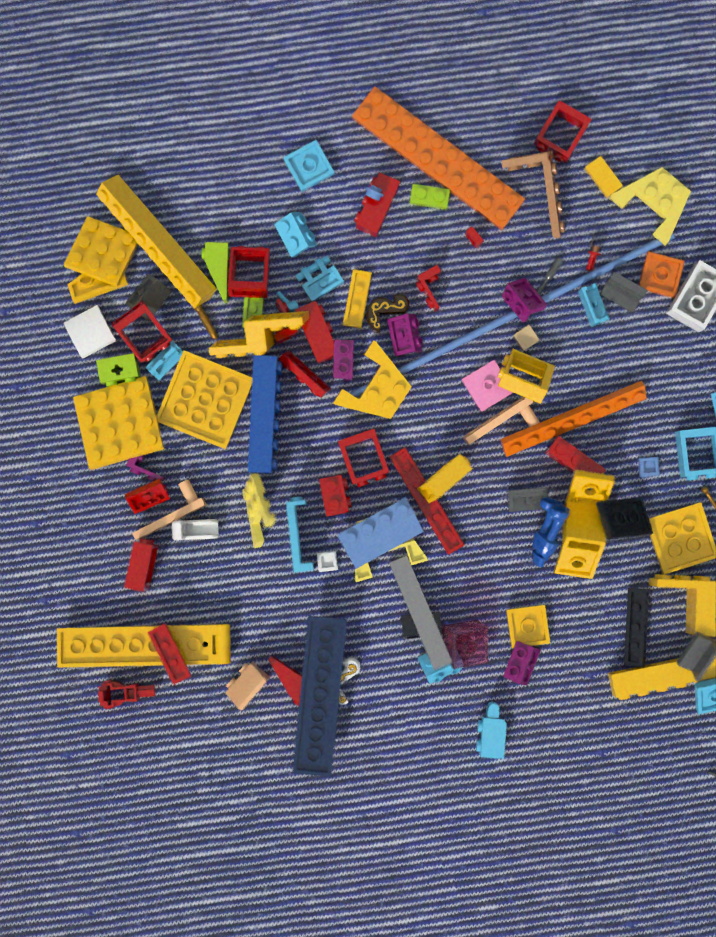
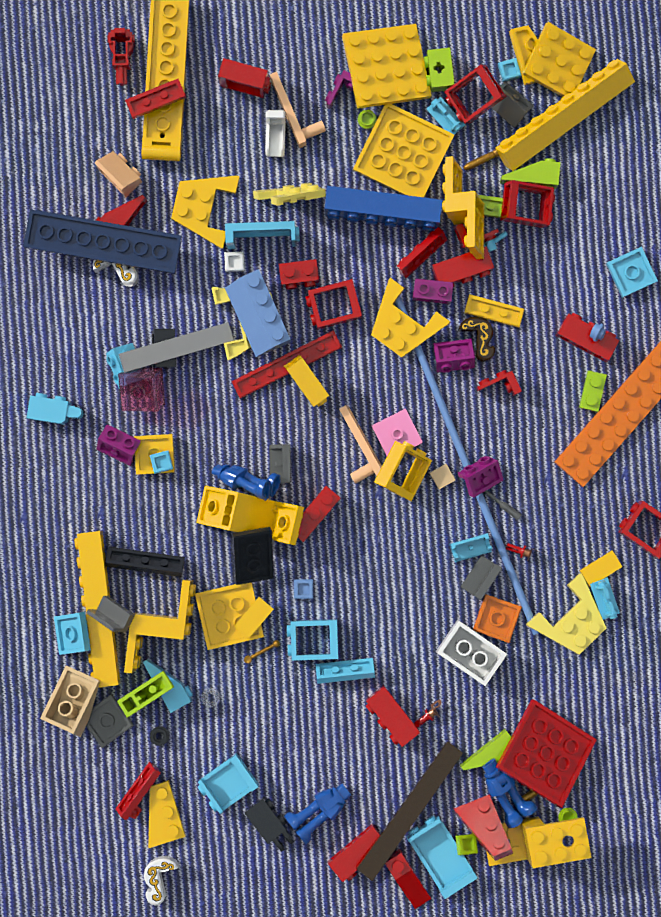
camera: 95 degrees right, 0 degrees up
white slope [64,305,116,359] -> none
red bracket [124,479,170,514] -> none
medium azure bracket [274,212,317,257] -> none
medium azure plate [295,255,344,302] -> none
red tile [465,226,484,249] -> none
orange plate [500,381,647,457] -> none
medium nougat bracket [501,151,565,238] -> none
none -> medium azure tile [150,450,173,474]
none -> yellow wing [171,176,240,249]
none -> yellow tile [234,597,274,639]
none -> lime plate [358,110,377,129]
none -> medium azure tile [498,58,522,82]
none -> medium azure hinge [590,577,620,620]

